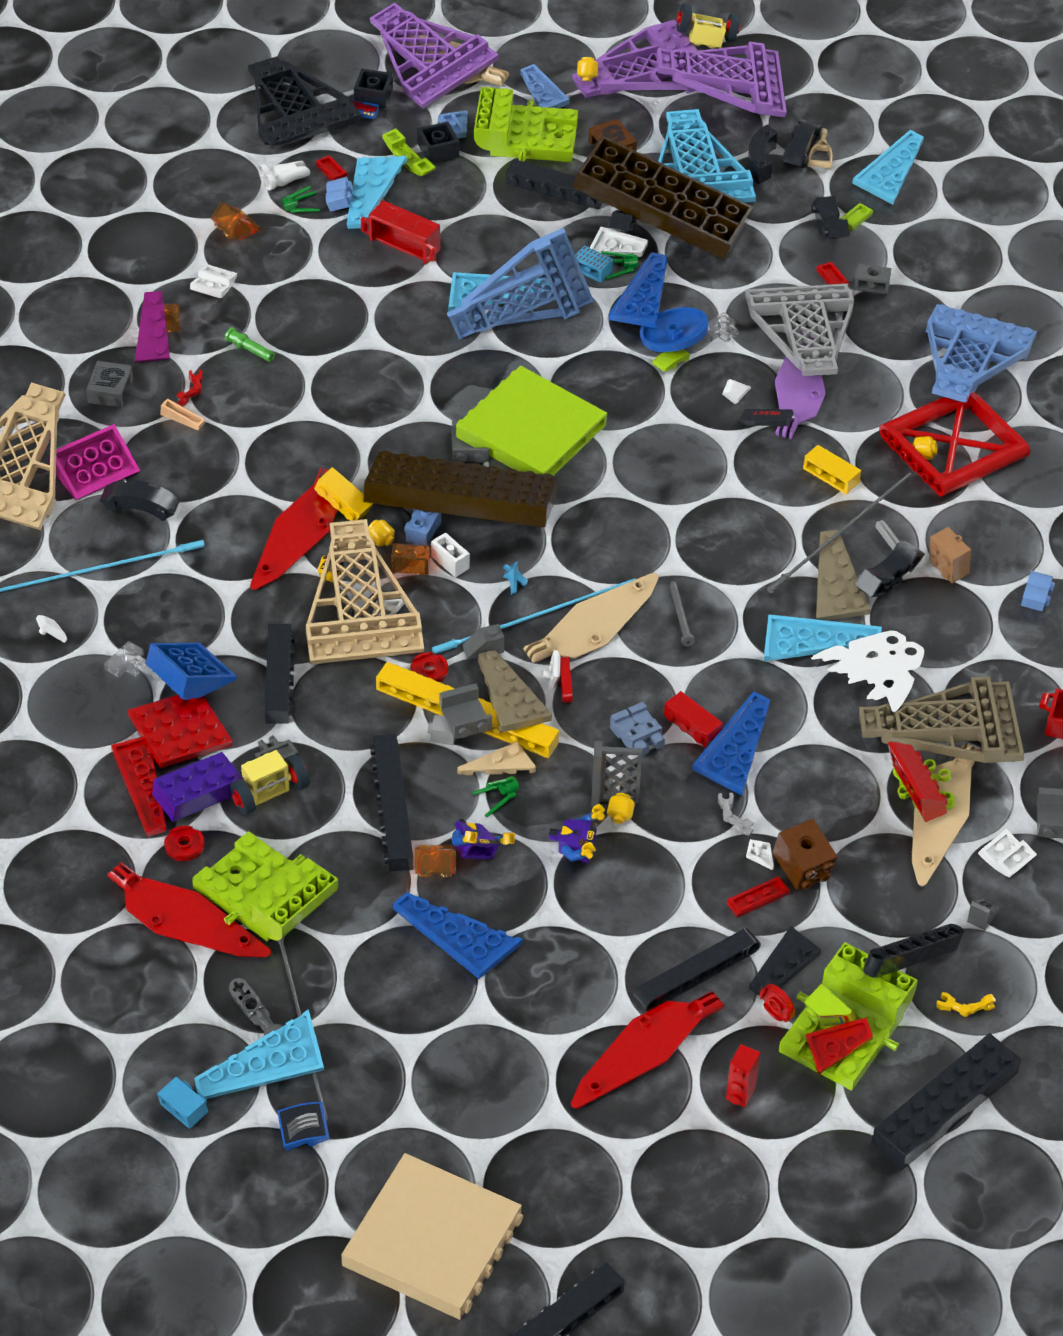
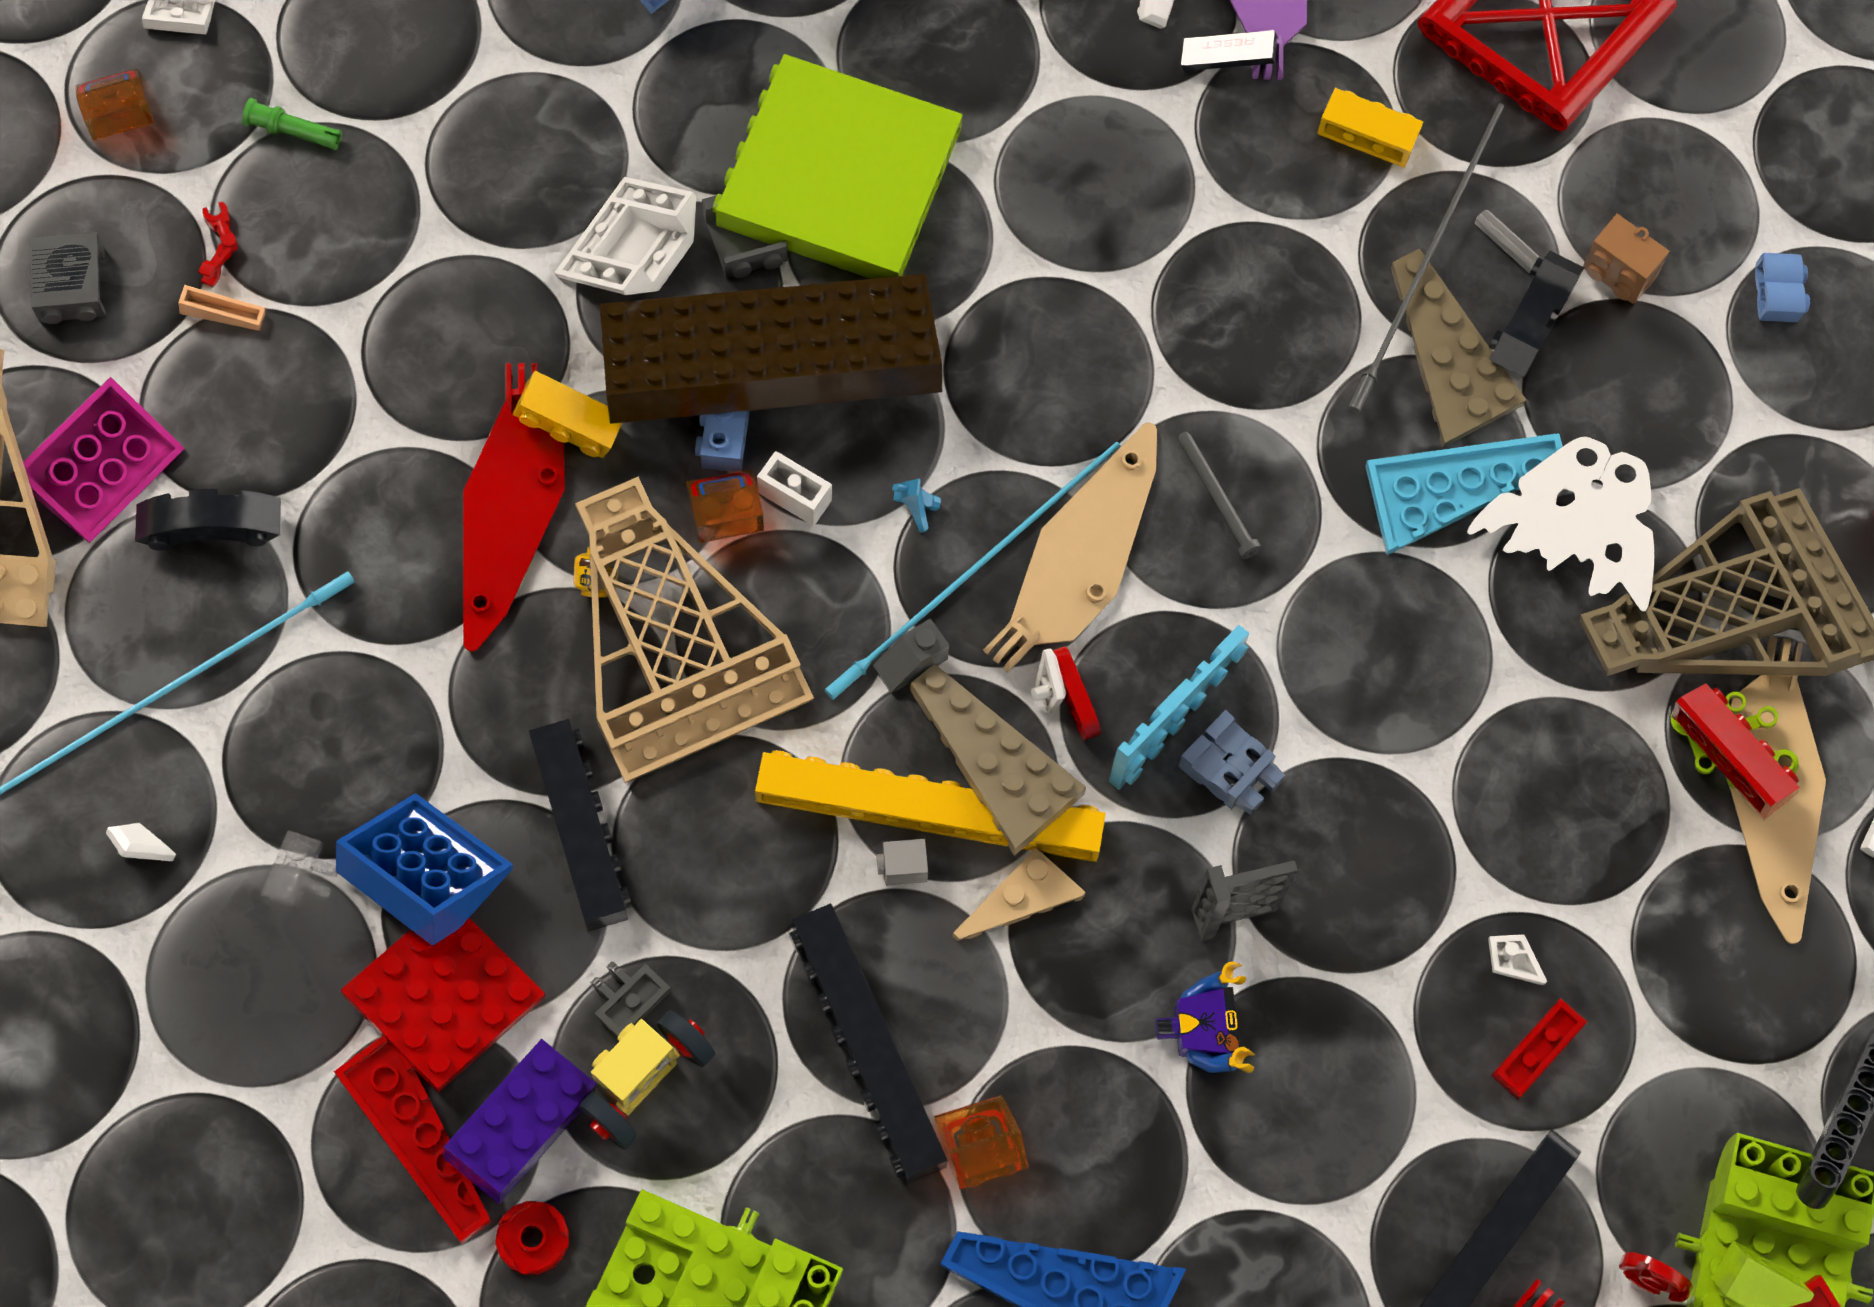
camera: 20 degrees left, 20 degrees up
magenta wing [135,291,170,363] -> none
yellow head [368,519,395,547] -> none
white piece [372,599,404,616] -> none
red tile [410,652,448,682] -> none
dark grey panel [439,683,492,739] -> none
torso [452,819,515,859] -> none
green plant [473,776,519,817] -> none
yellow head [607,793,635,824] -> none
red brick [664,691,723,748] -> none
blue wing [692,692,770,796] -> none
light grey piece [718,793,754,836] -> none
black wing [749,926,821,999] -> none
reddish brown brick [773,818,838,891] -> none
yellow head [911,436,937,460] -> none
none -> white slope [554,177,696,295]
none -> medium azure wing [1108,625,1249,790]

